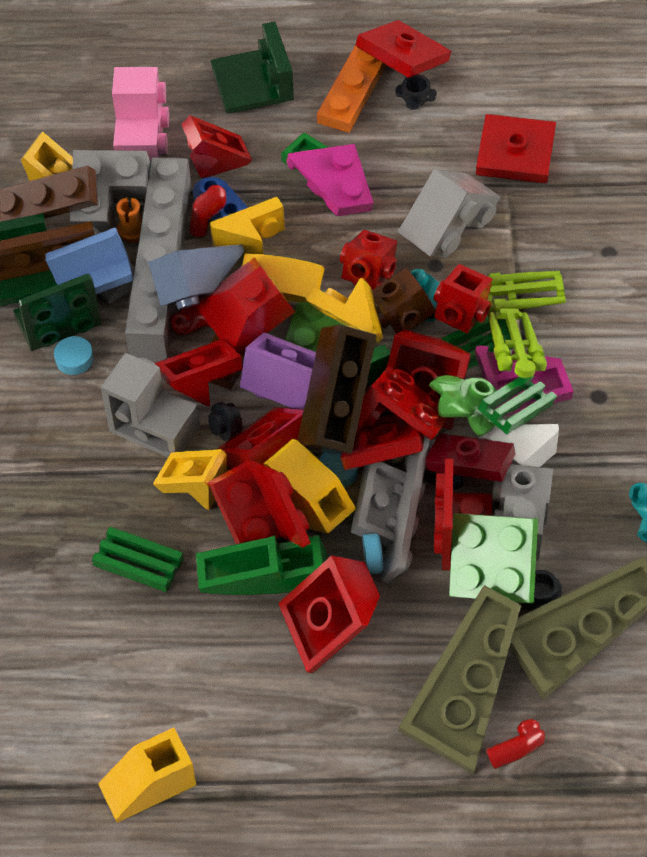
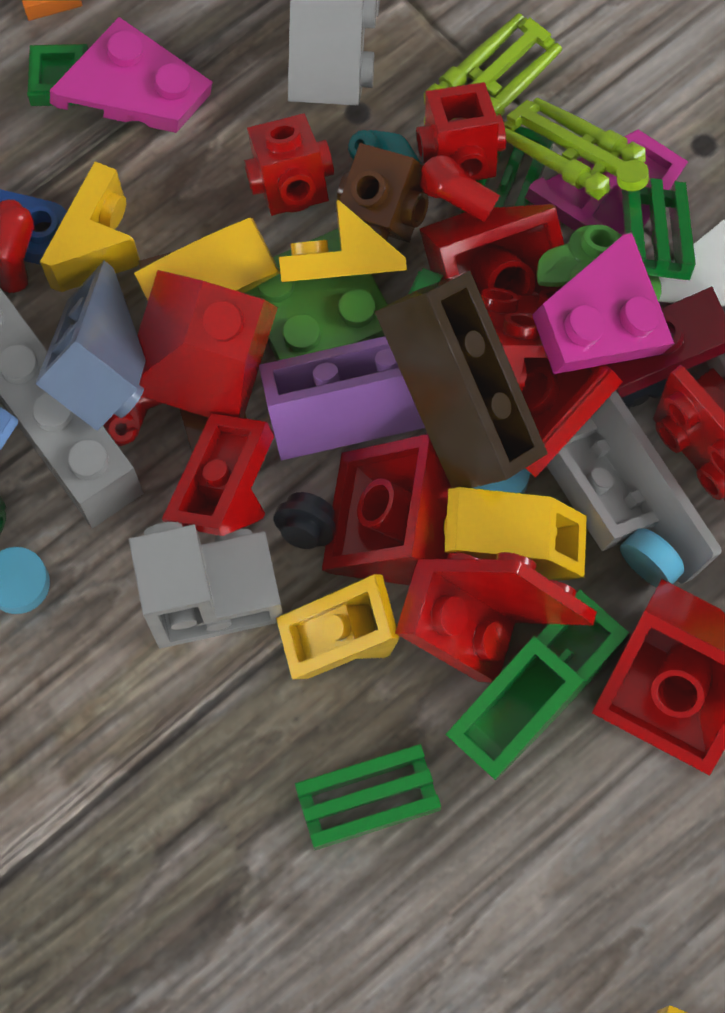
camera: 40 degrees left, 15 degrees up
none -> red arm [420,156,500,223]
none -> dark pink wing [532,233,675,374]

